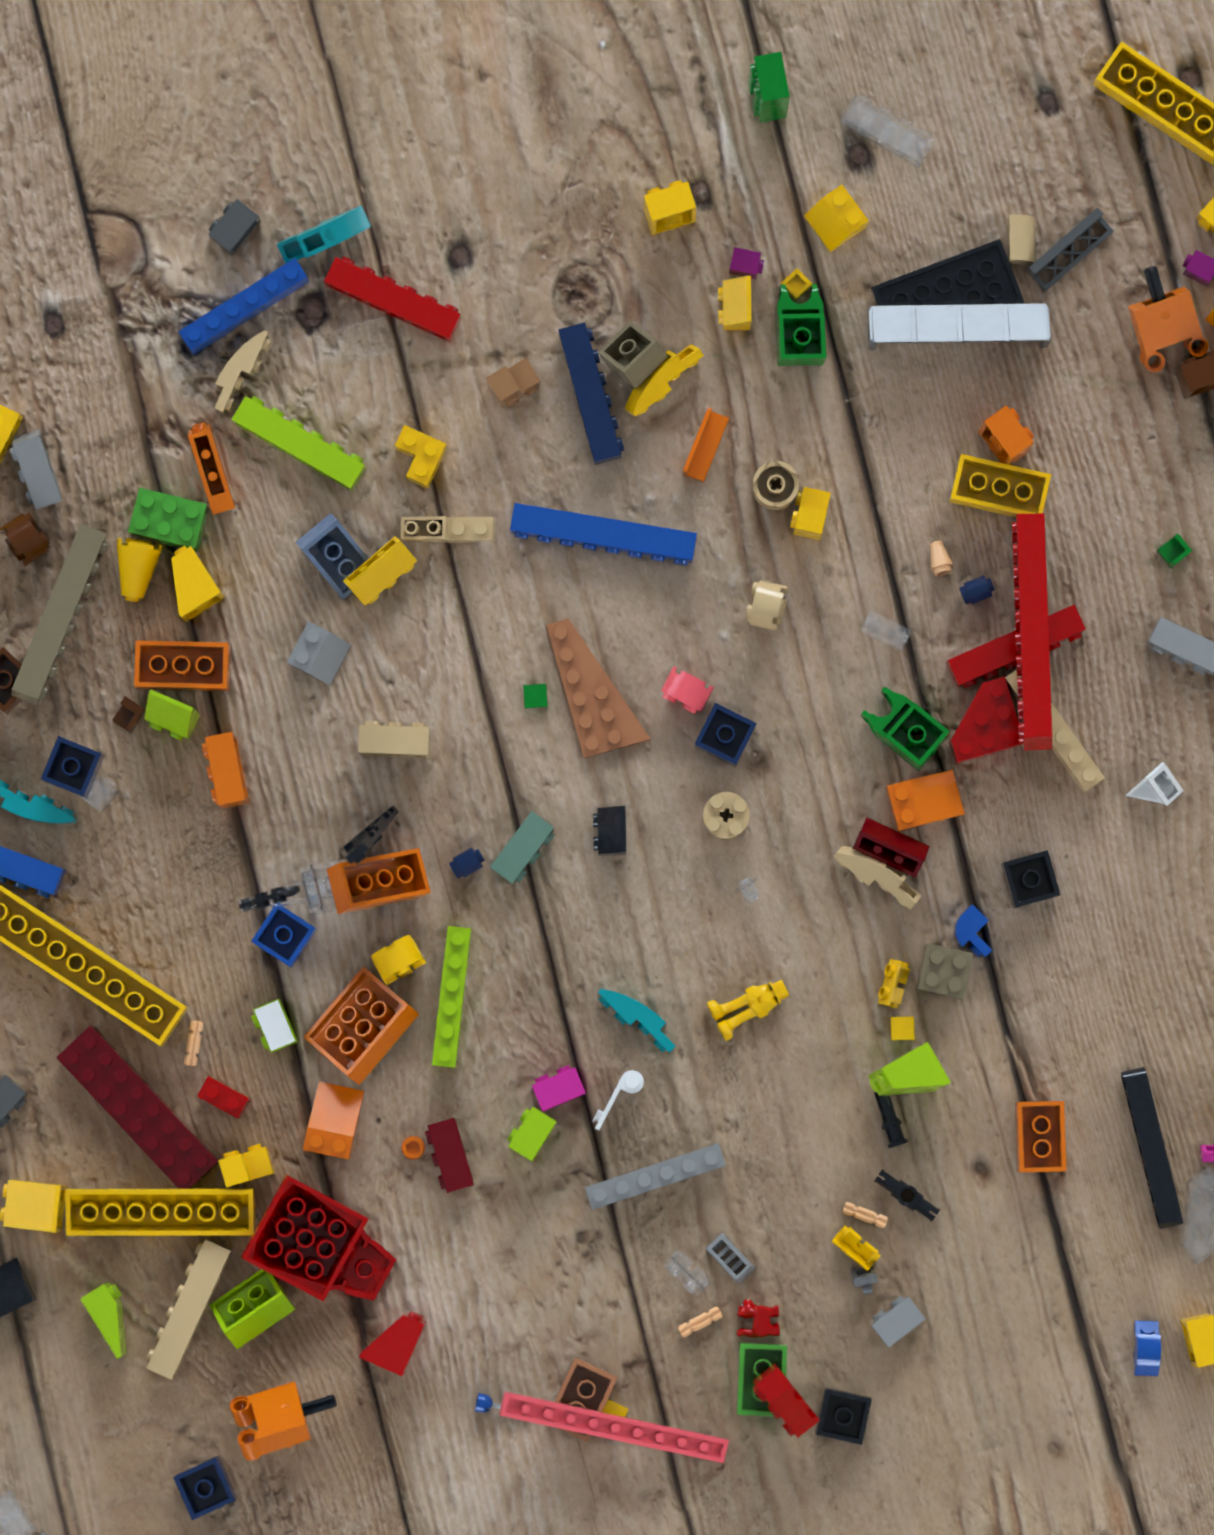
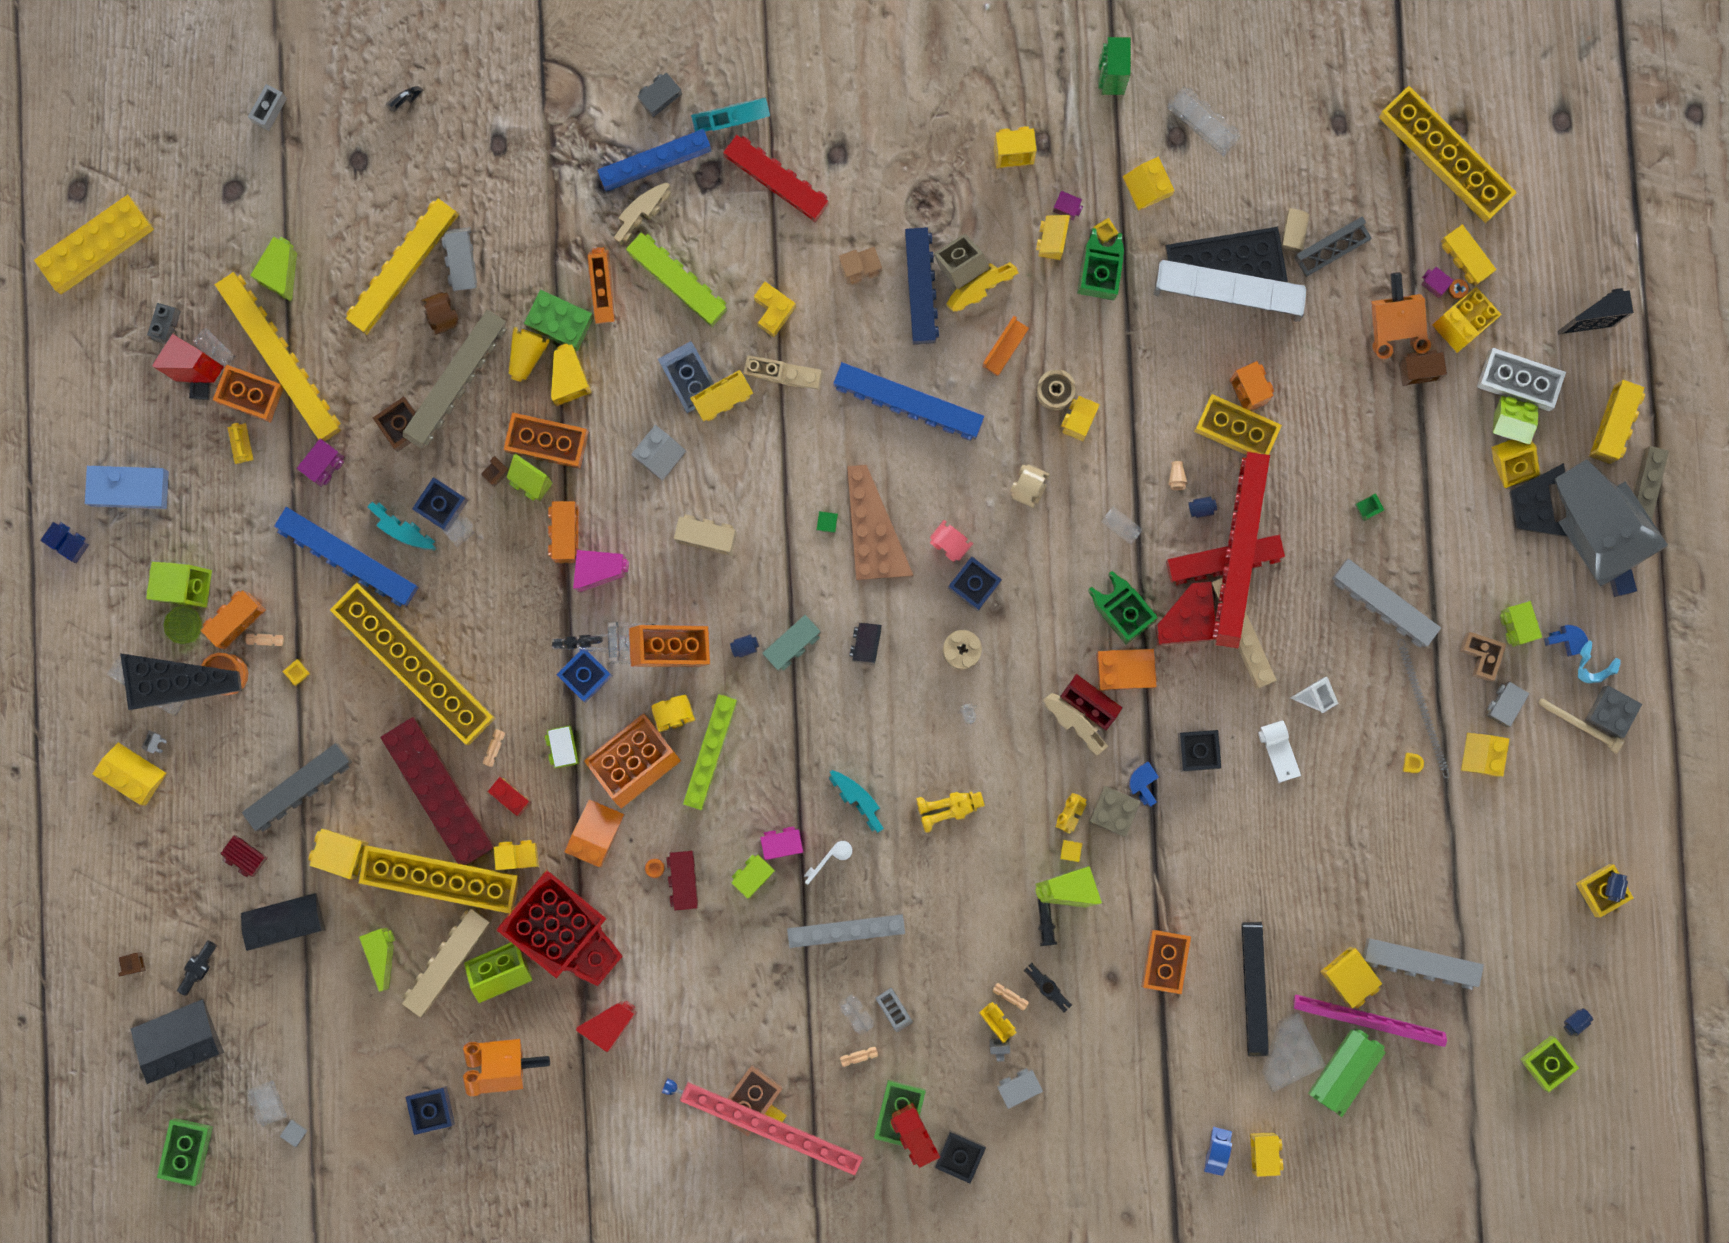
camera: 10 degrees right, 0 degrees up
black wing [340,805,399,865] -> none
red animal [736,1299,780,1338] -> none
none -> dark pink slope [573,550,629,592]
none -> white door [1258,720,1301,783]

